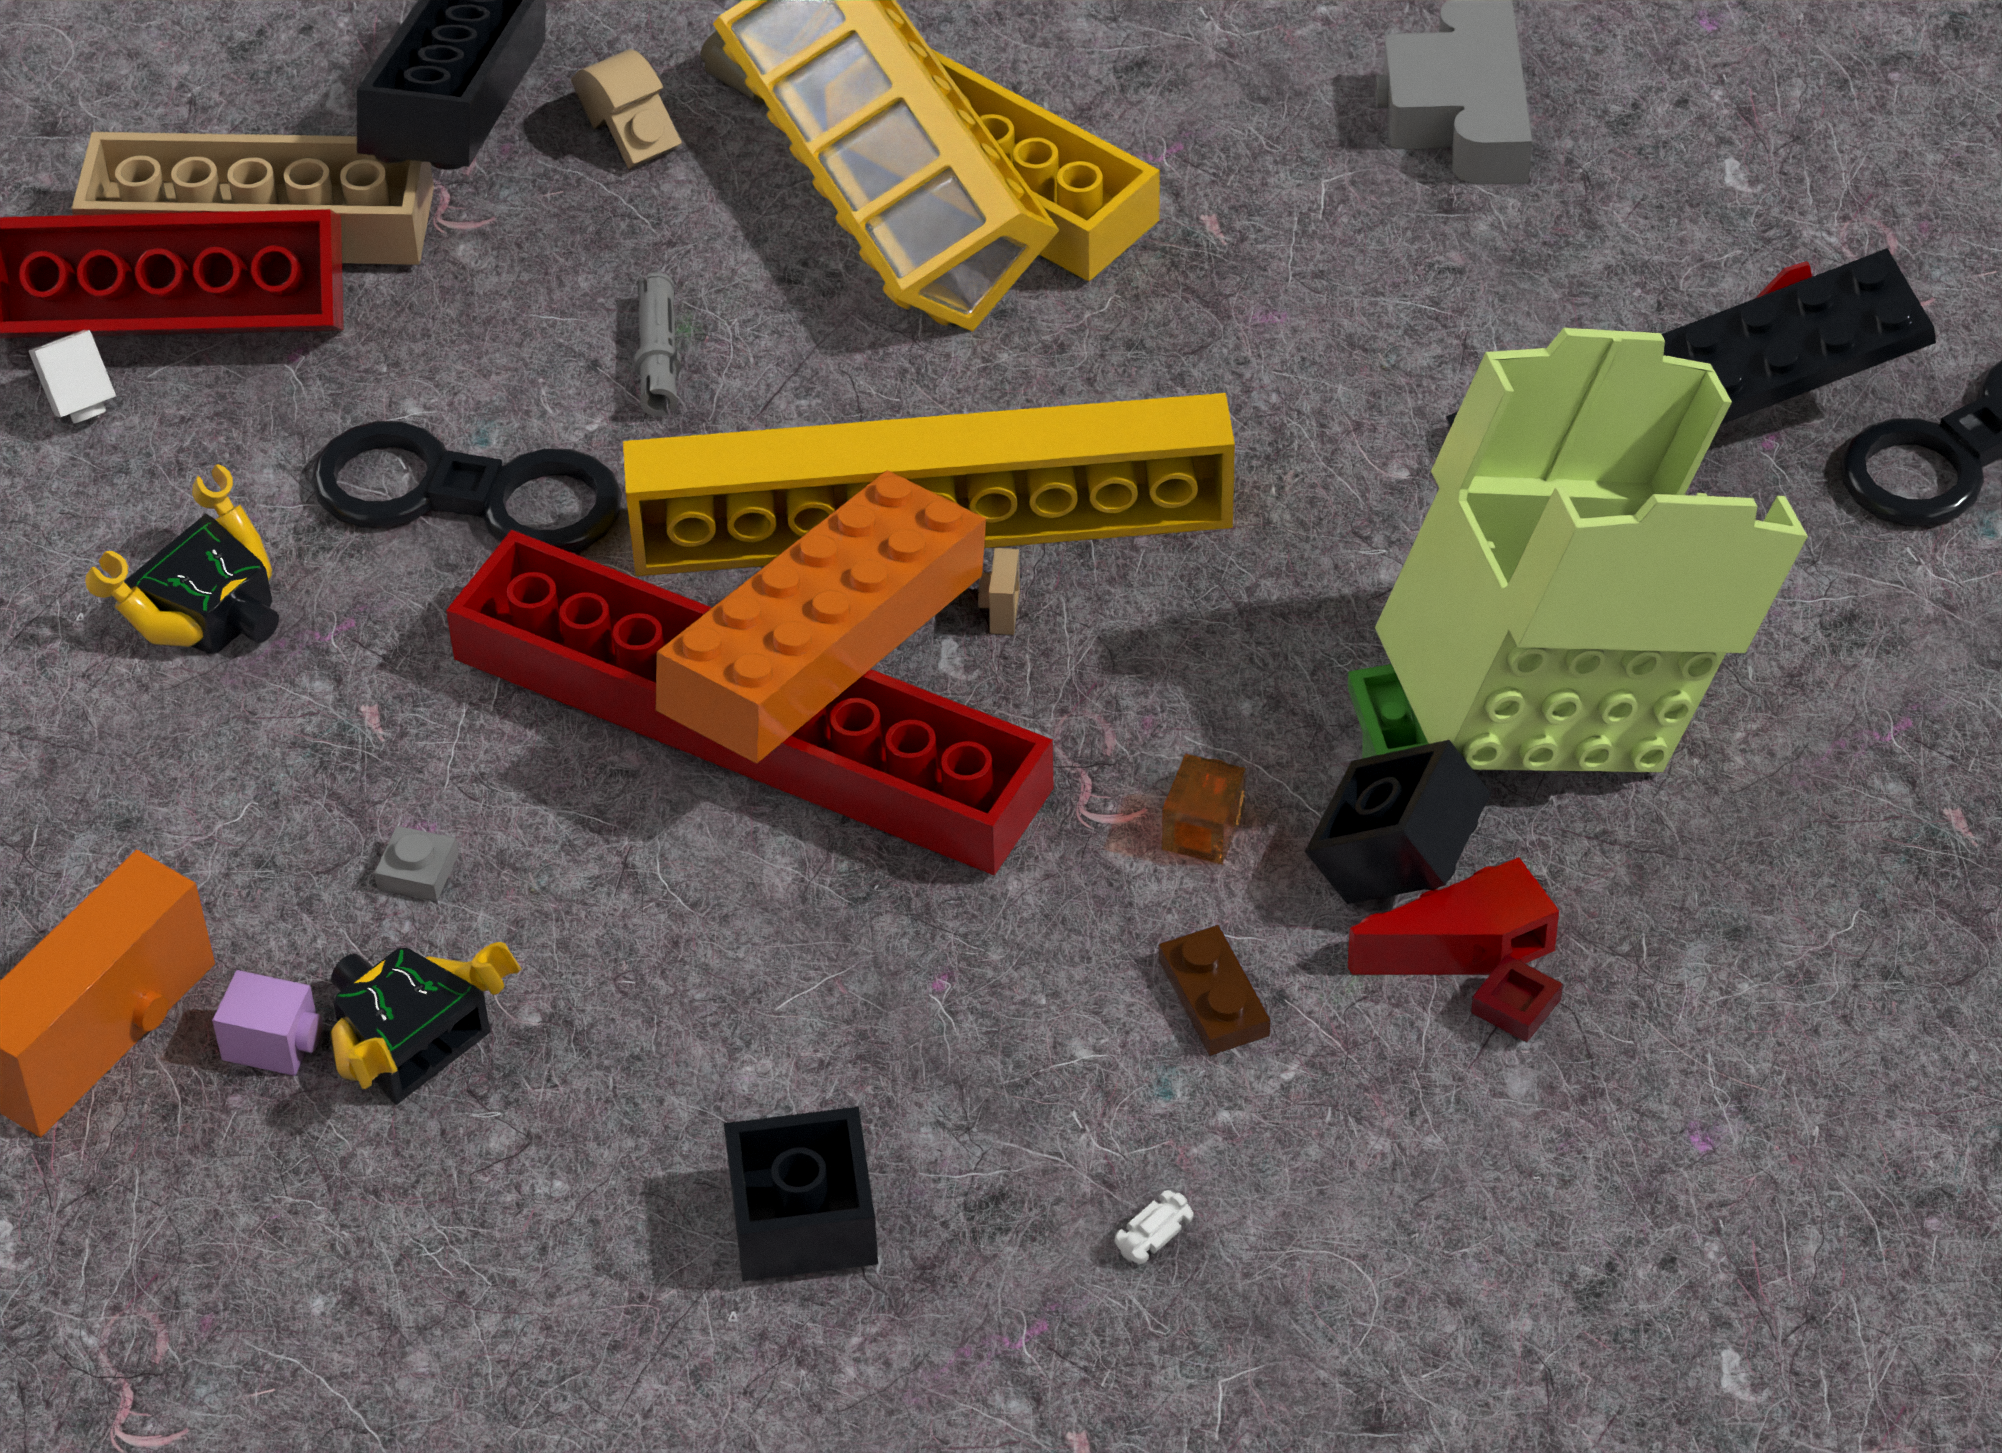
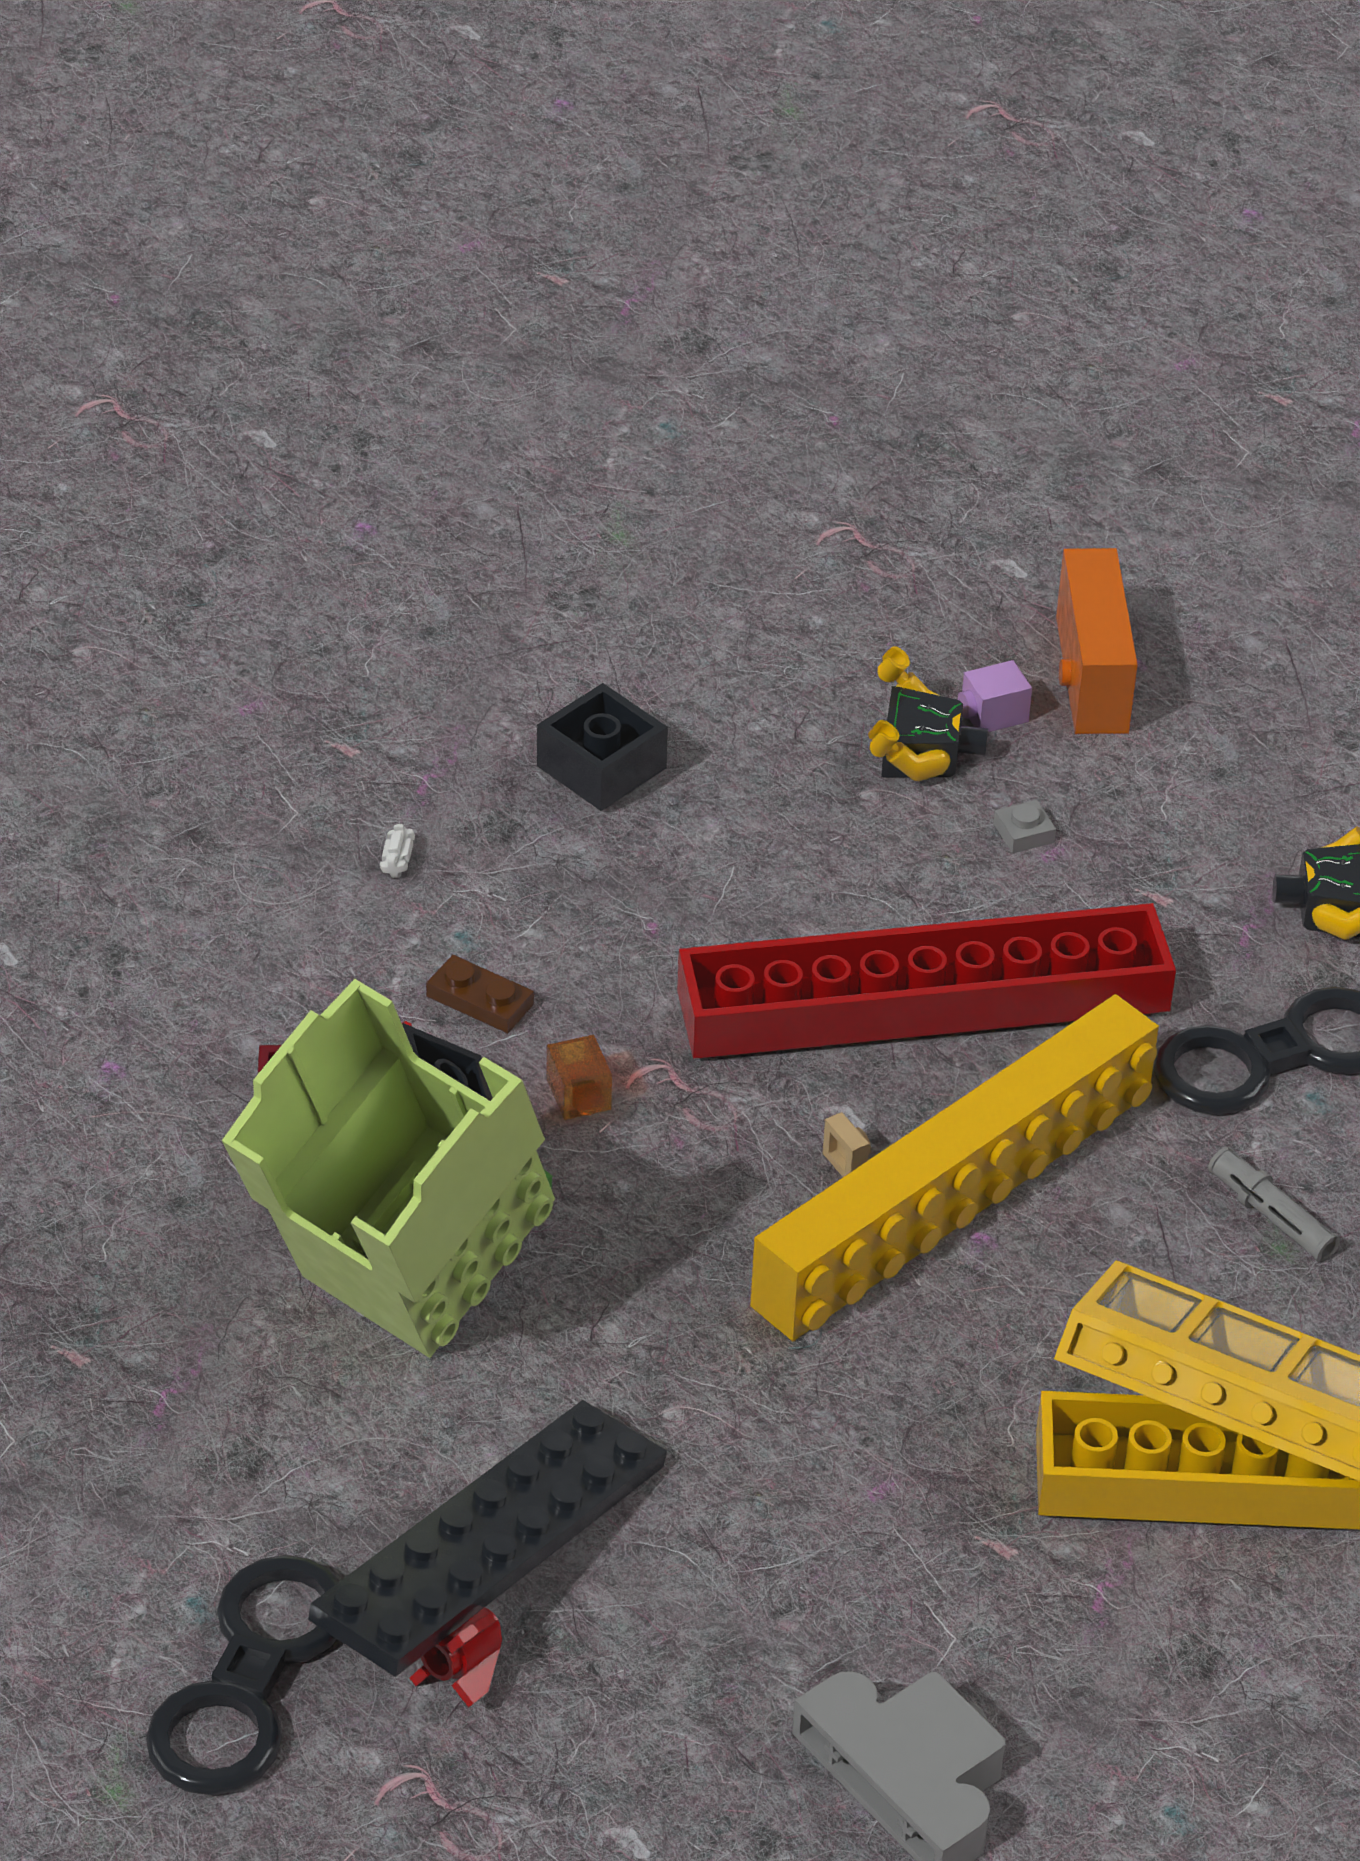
camera: 140 degrees right, 5 degrees down
orange brick [656,470,986,764] -> none

